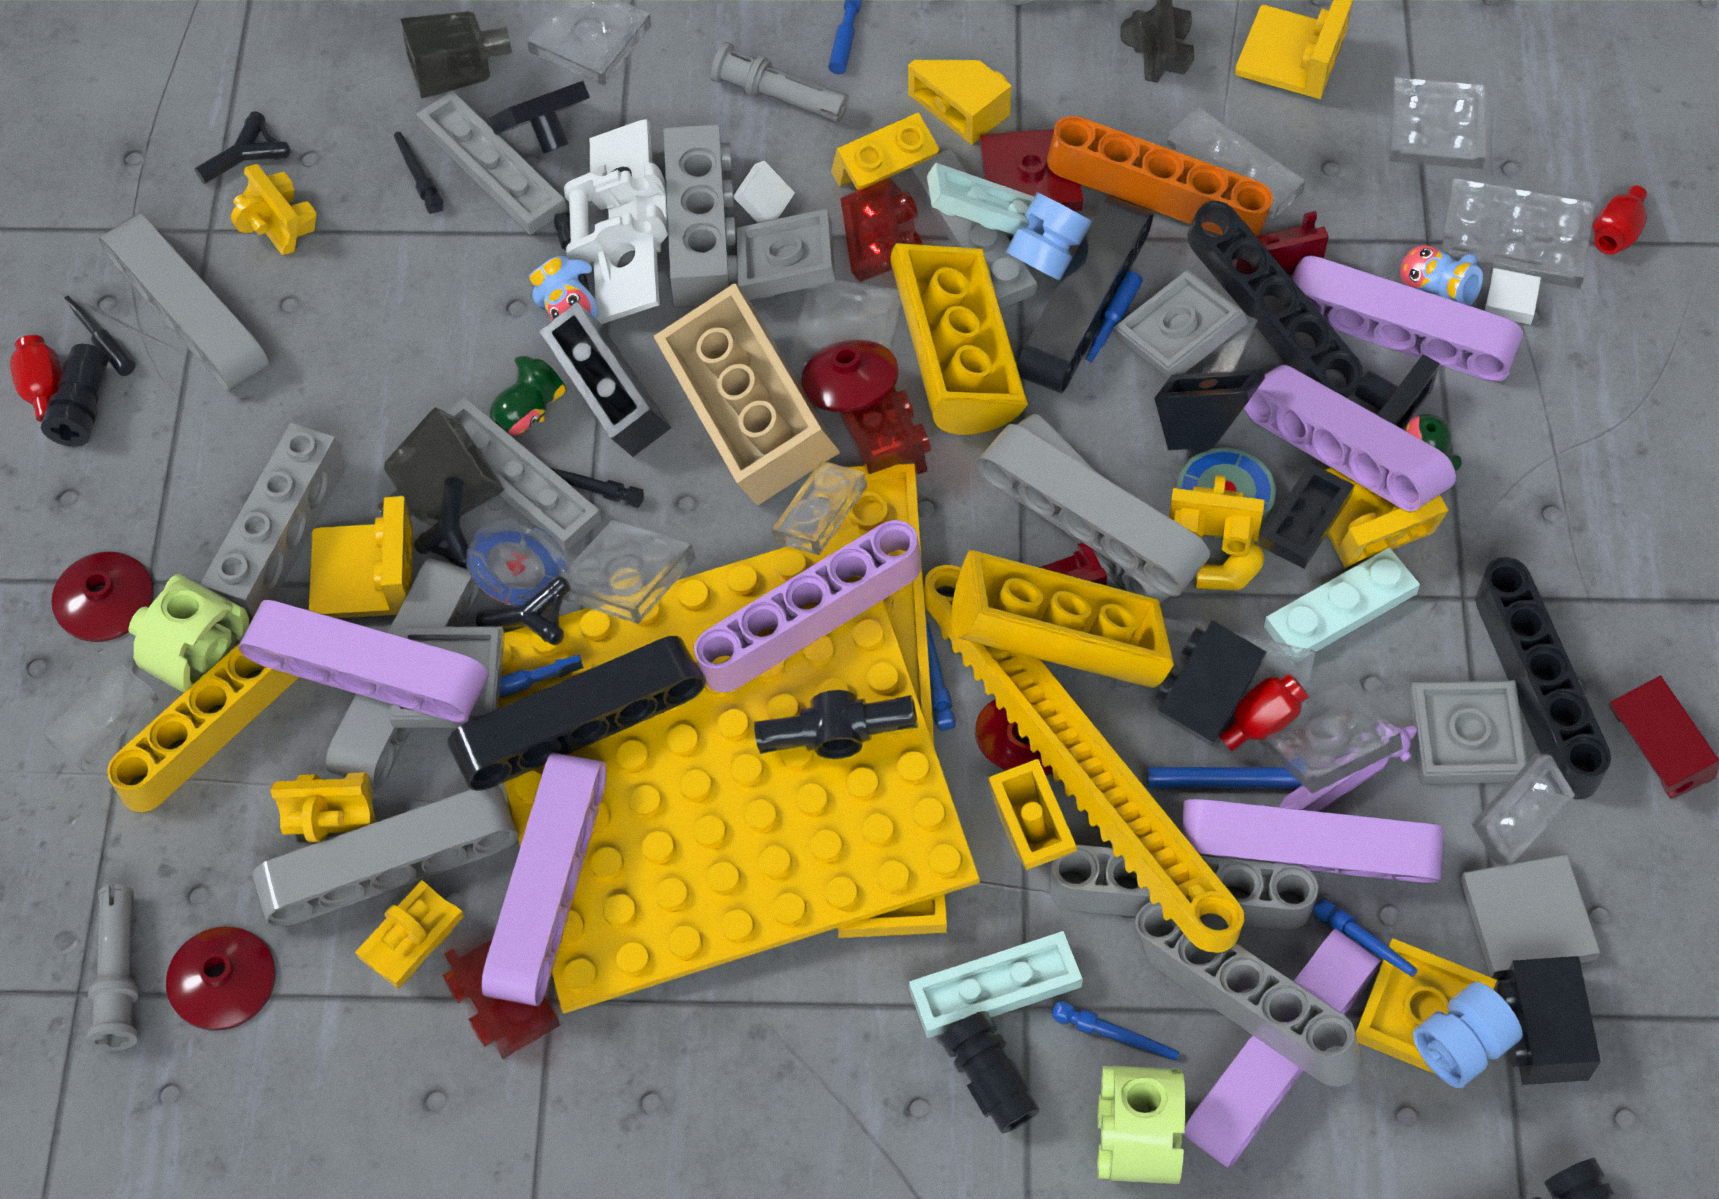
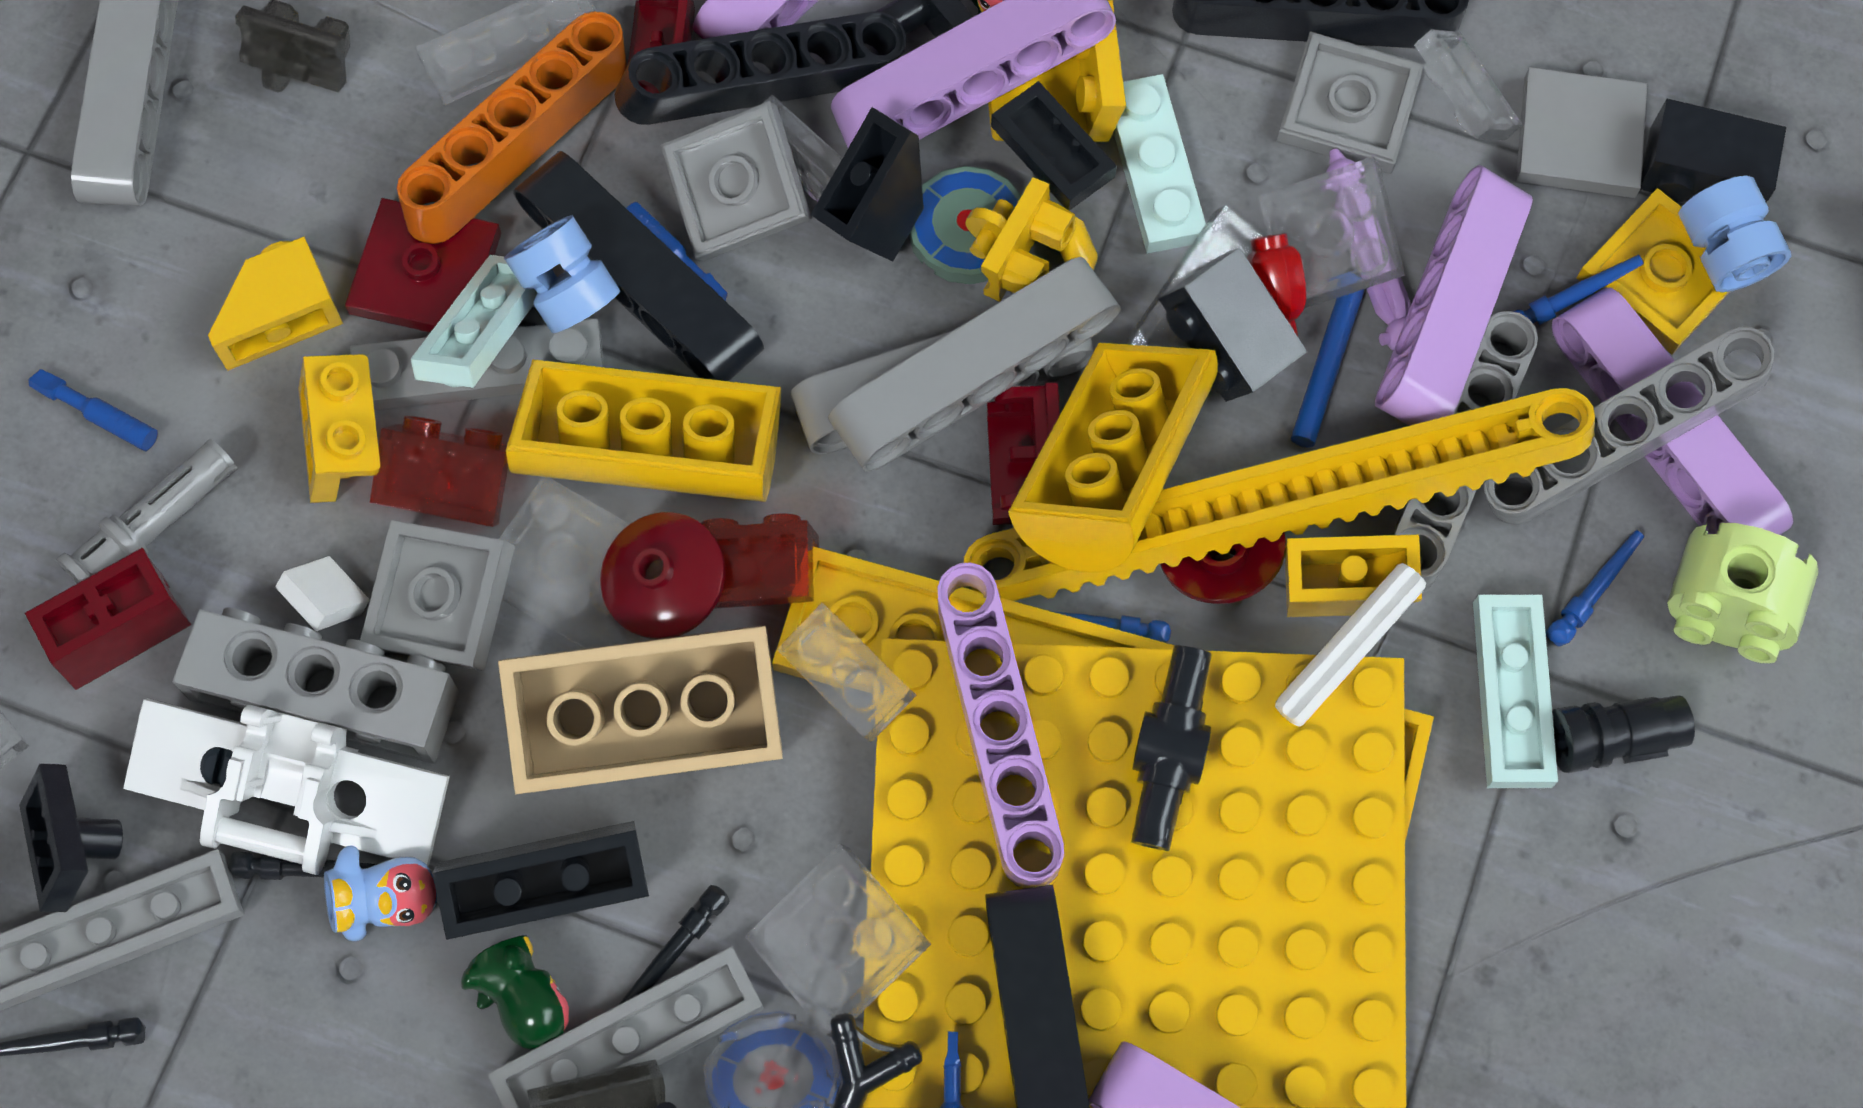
camera: 75 degrees left, 10 degrees up
none -> dark red hinge [25,547,192,690]
none -> white axle [1275,563,1426,727]

